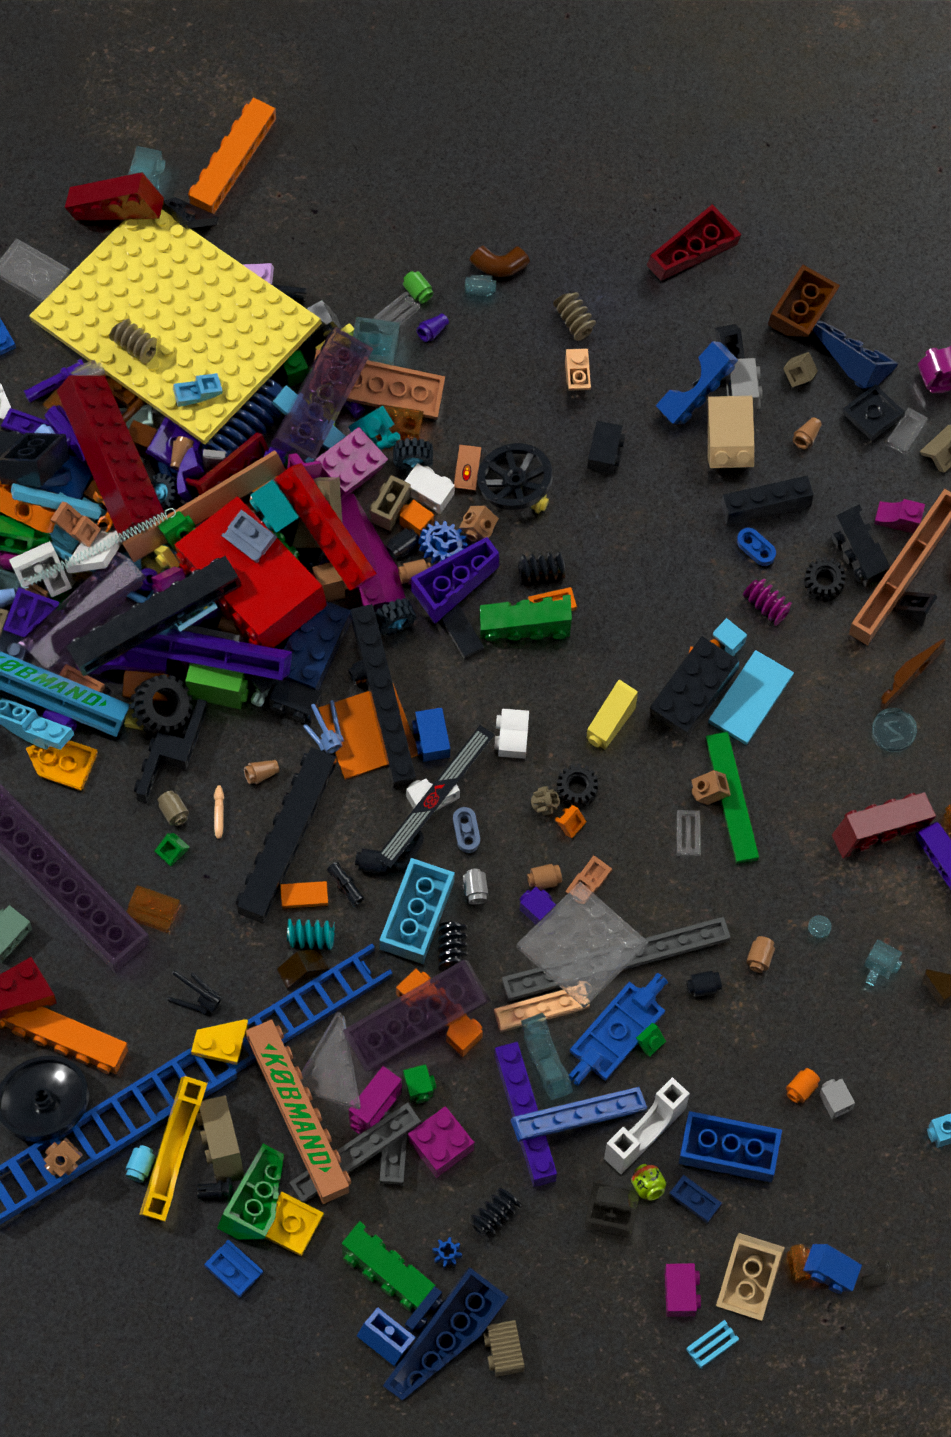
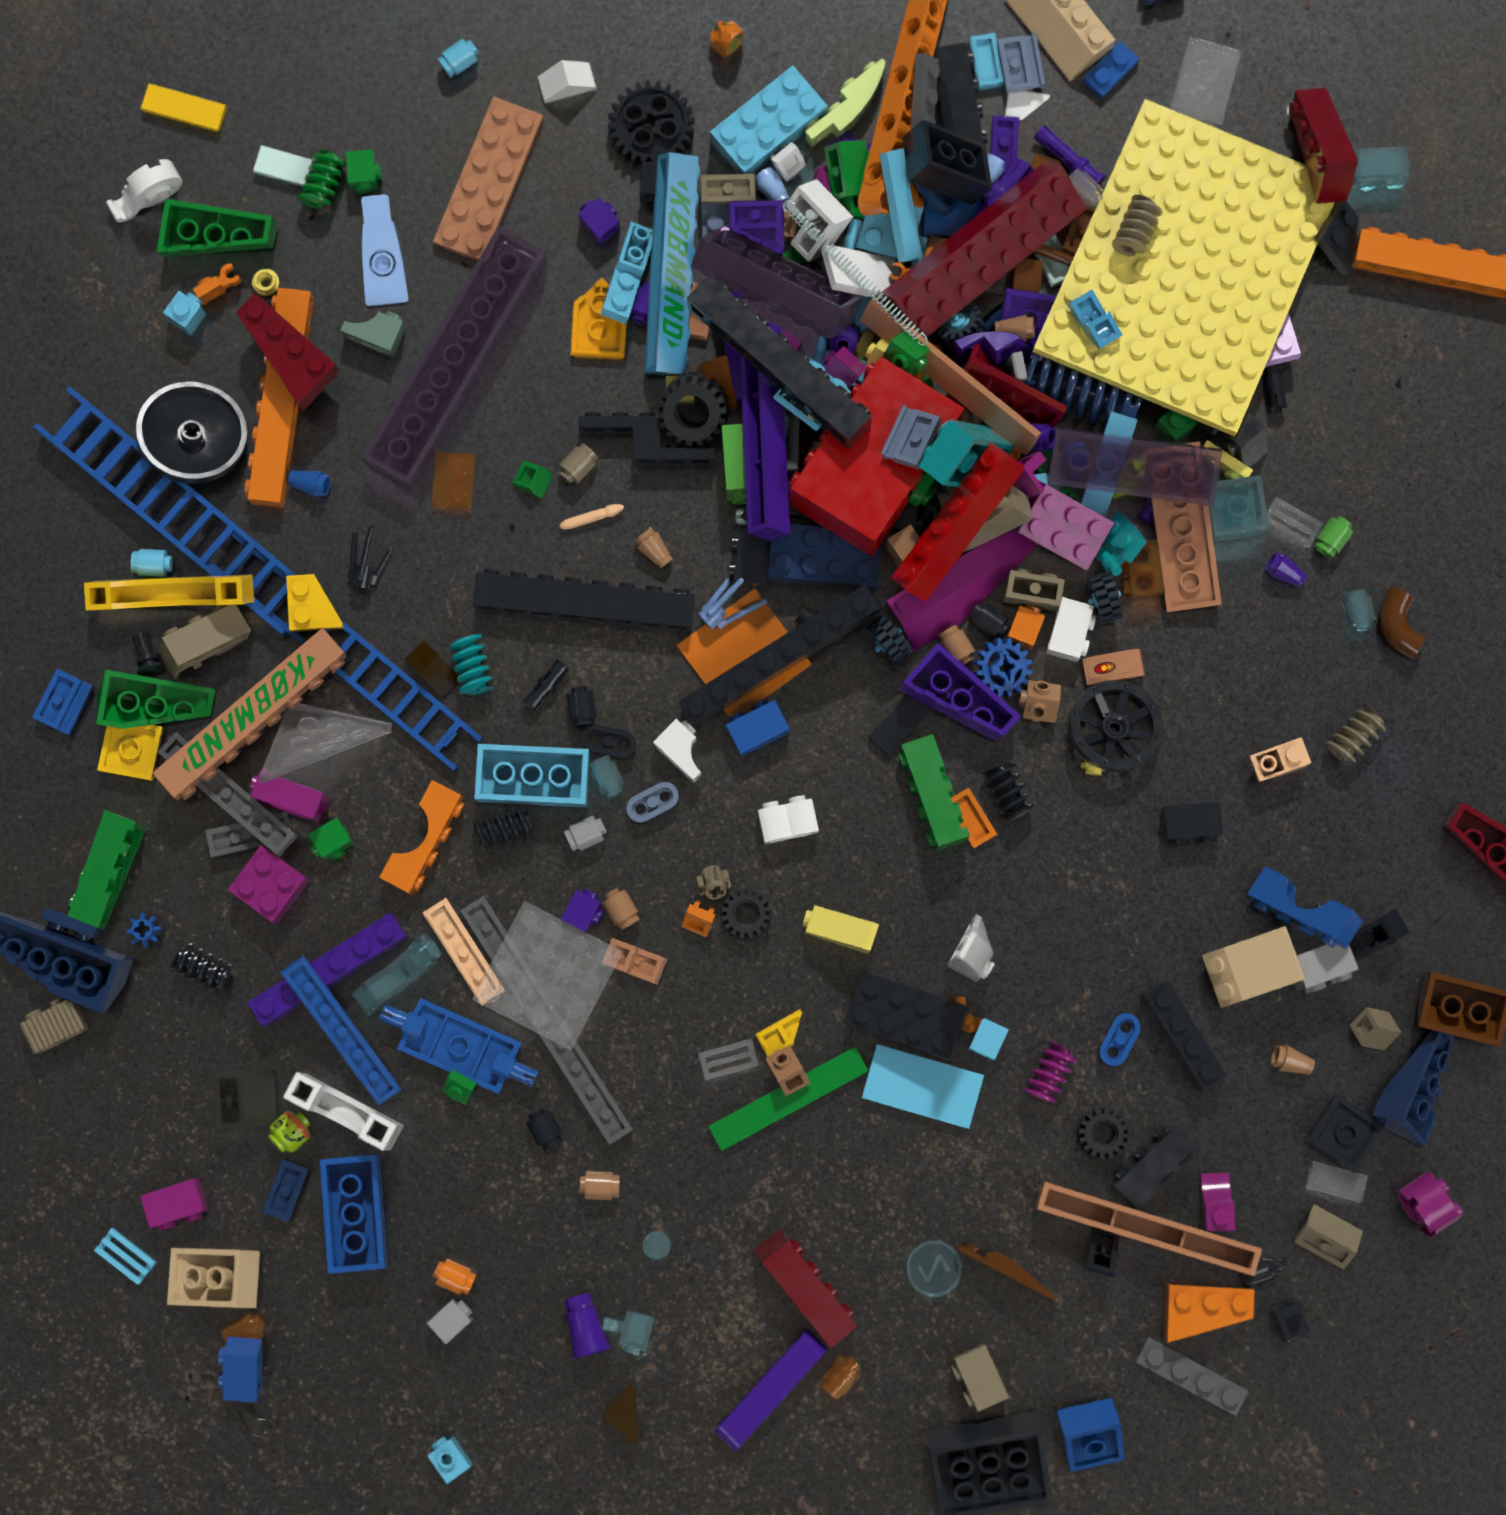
camera: 75 degrees right, 15 degrees up
medium nougat brick [44,1138,83,1177] -> none
nougat slope [51,501,101,547] -> none
orange tile [281,881,328,909] -> none
clear purple brick [343,960,491,1072] -> none
blue brick [357,1307,416,1366] -> none
black sticker [376,725,495,868] -> none
none -> blue cone [288,470,331,498]
none -> dark purple plant [564,1293,611,1359]
none -> clear light blue brick [590,755,626,799]
none -> yellow tile [755,1009,802,1057]
none -> white wedge [947,914,994,982]

